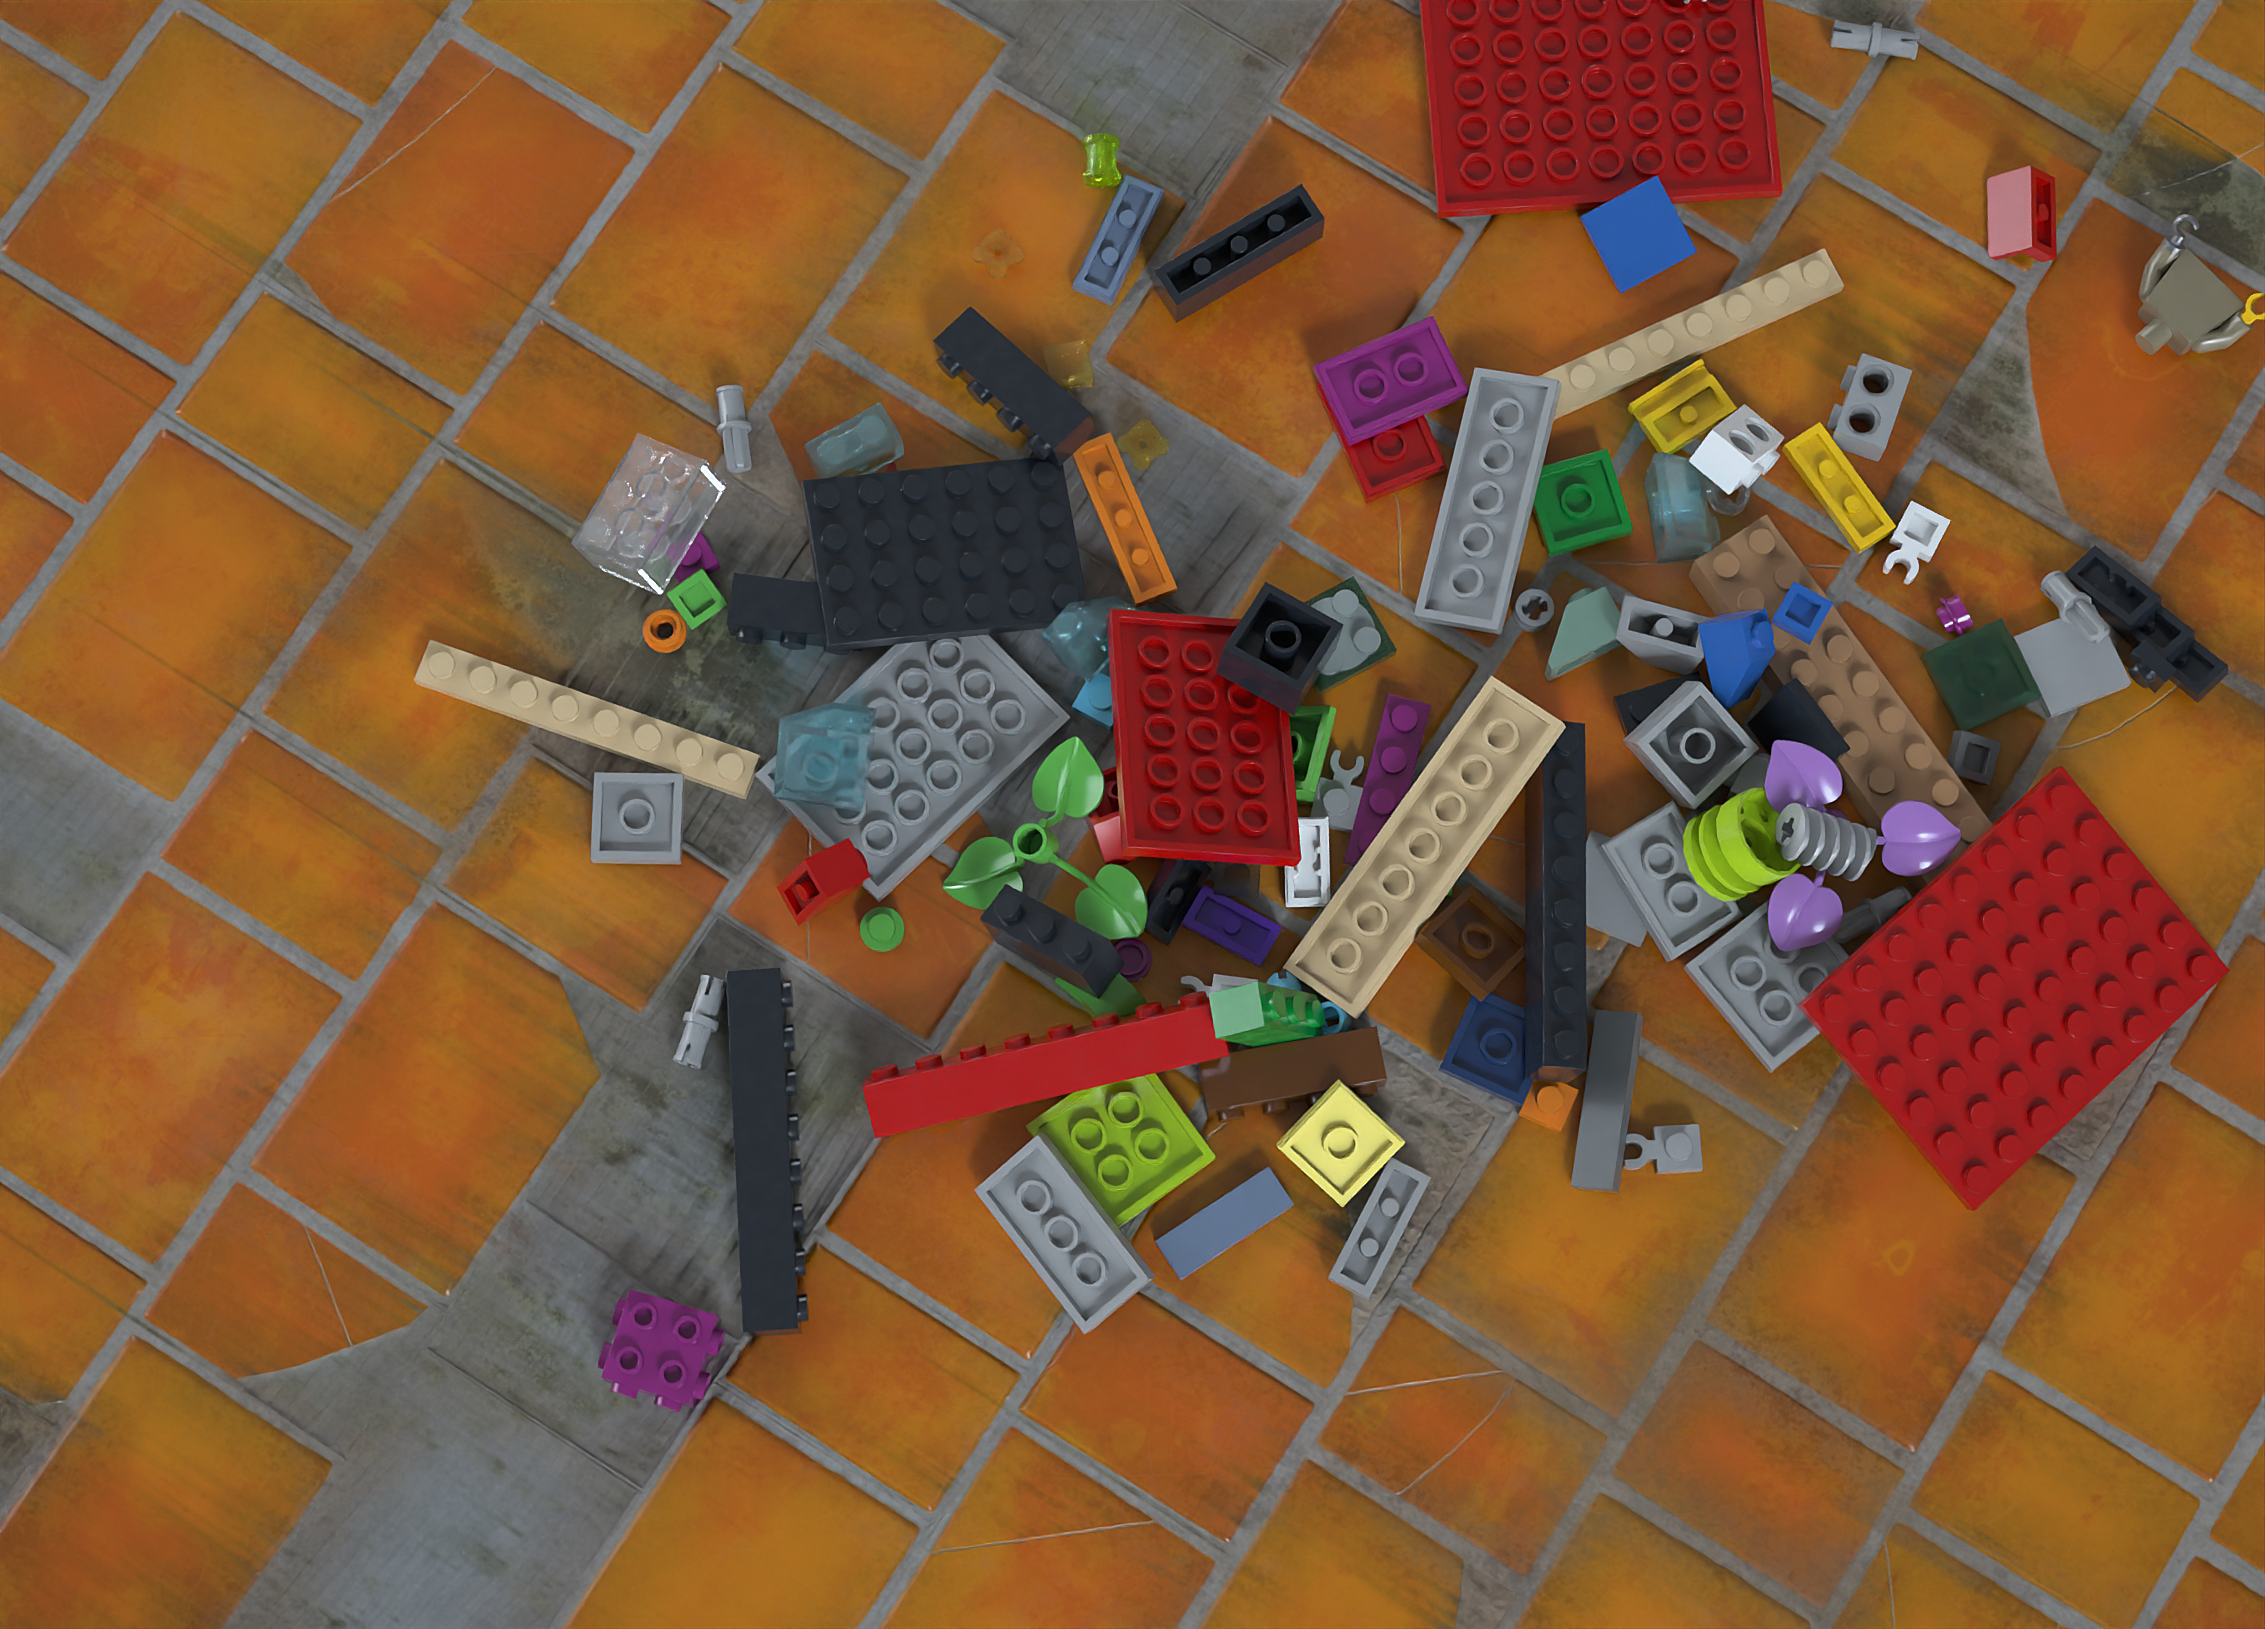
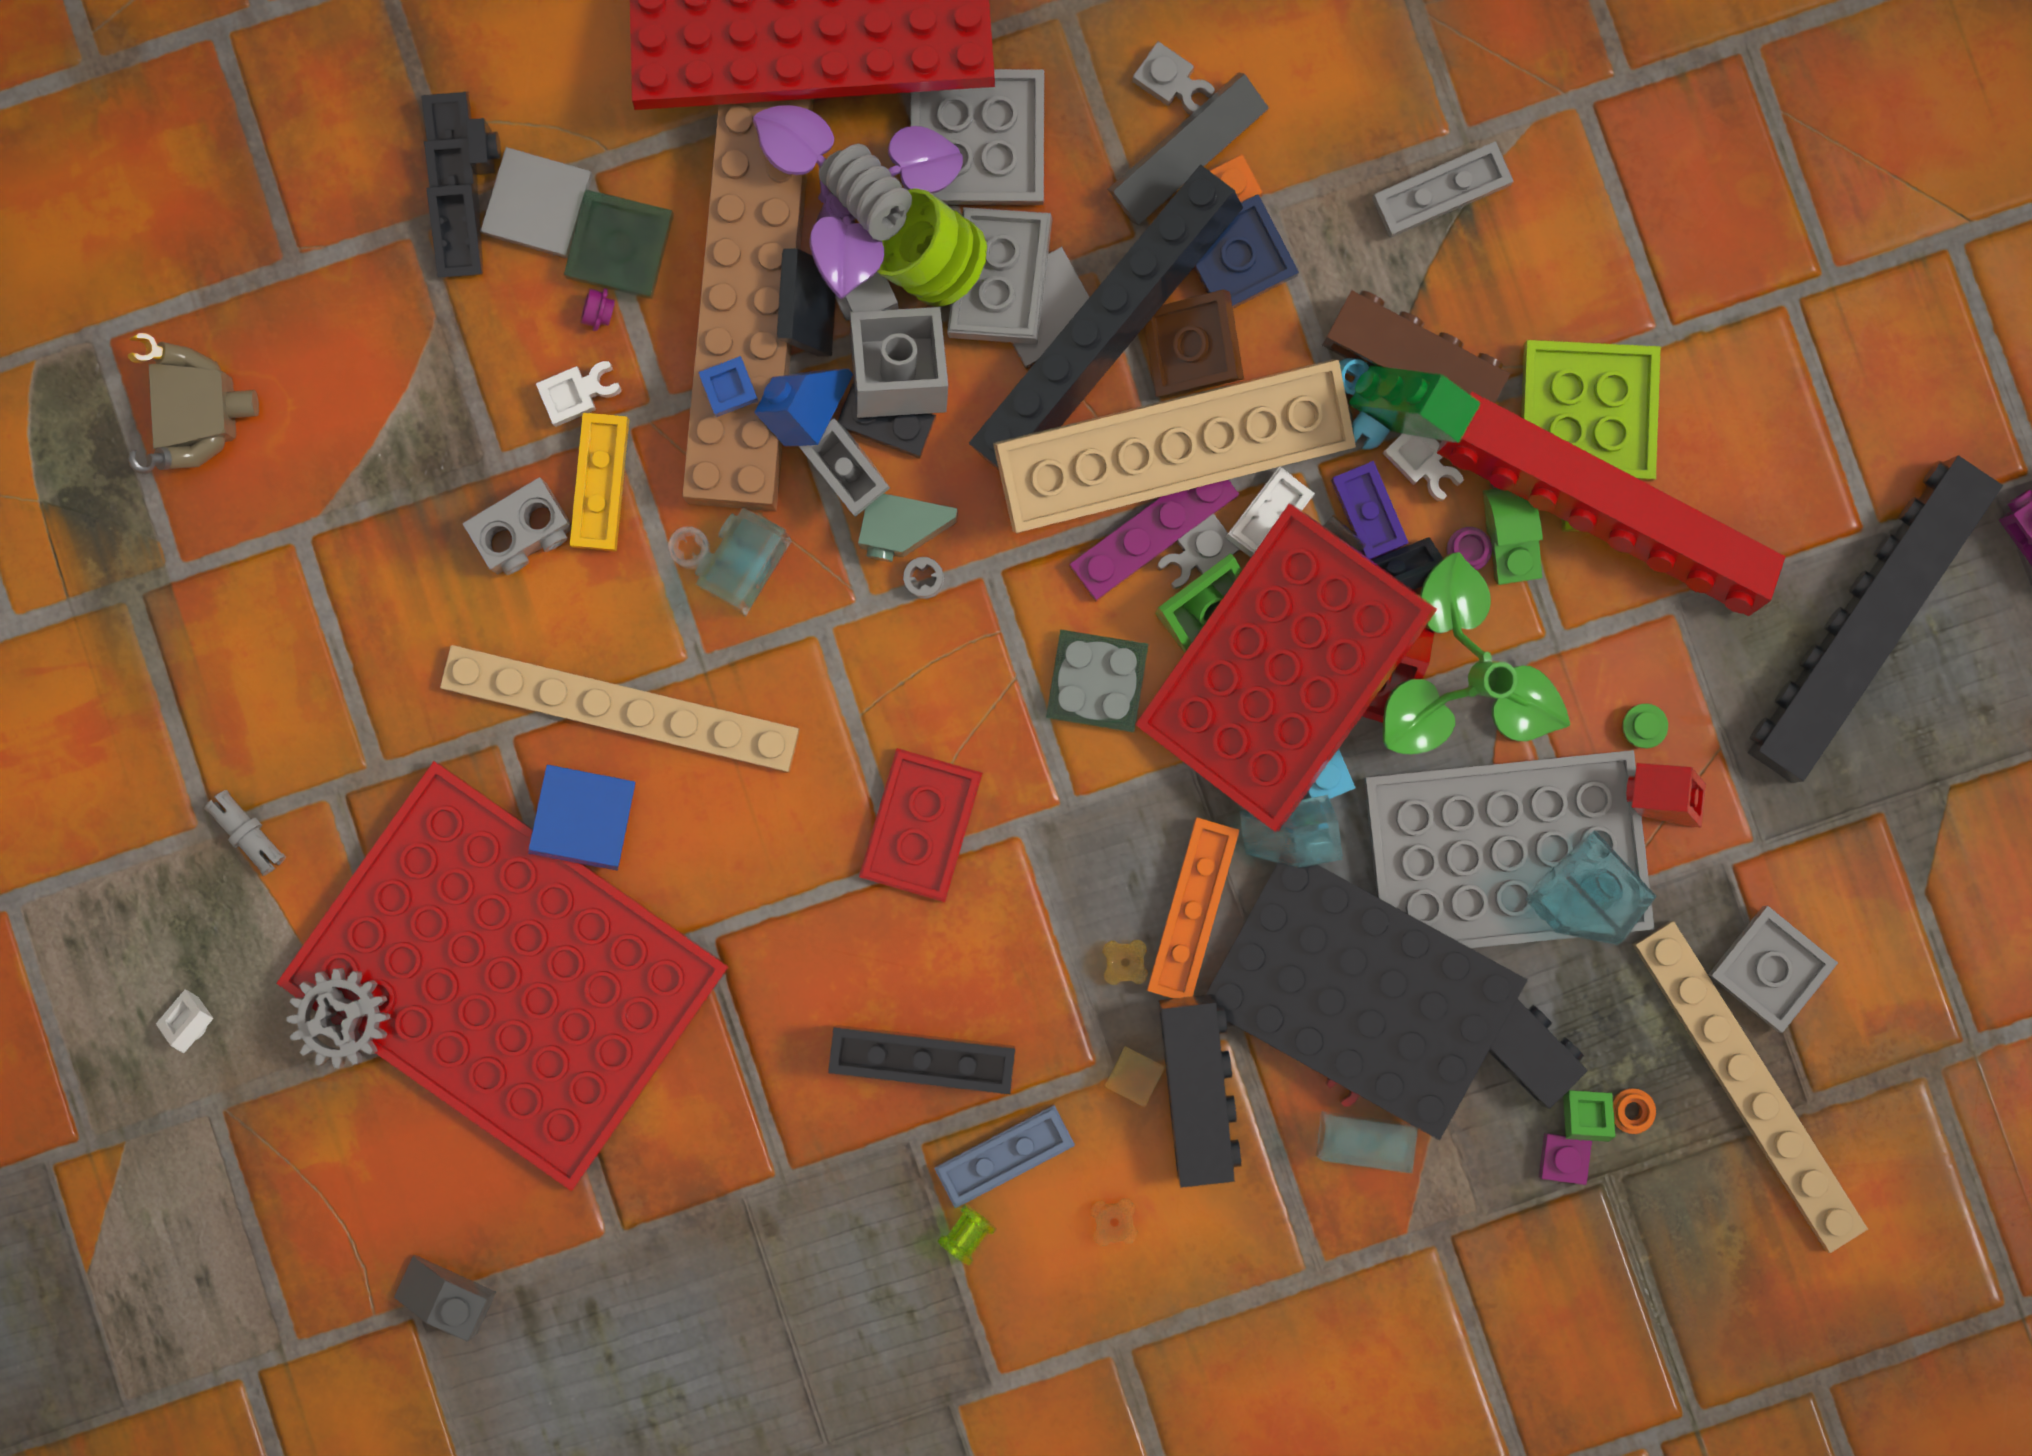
camera: 145 degrees left, 10 degrees up
clear brick [571,433,727,596] -> none
light grey pin [673,975,727,1069] -> none
light grey axle [716,385,752,473] -> none
light grey plate [974,1132,1156,1334] -> none
black brick [980,884,1125,999] -> none
sand blue tile [1155,1166,1294,1281] -> none
black brick [1216,582,1344,716] -> none
light yellow tile [1276,1079,1405,1207] -> none
magenta tile [1313,316,1469,446] -> none
light grey plate [1414,367,1562,635] -> none
green plate [1532,449,1633,557] -> none
yellow plate [1628,359,1737,459] -> none
white brick [1689,404,1785,494] -> none
light grey axle [1833,886,1912,943] -> none
dark grey plate [1947,730,2001,785] -> none
panel [1987,165,2057,263] -> none
light grey axle [2040,570,2110,644] -> none

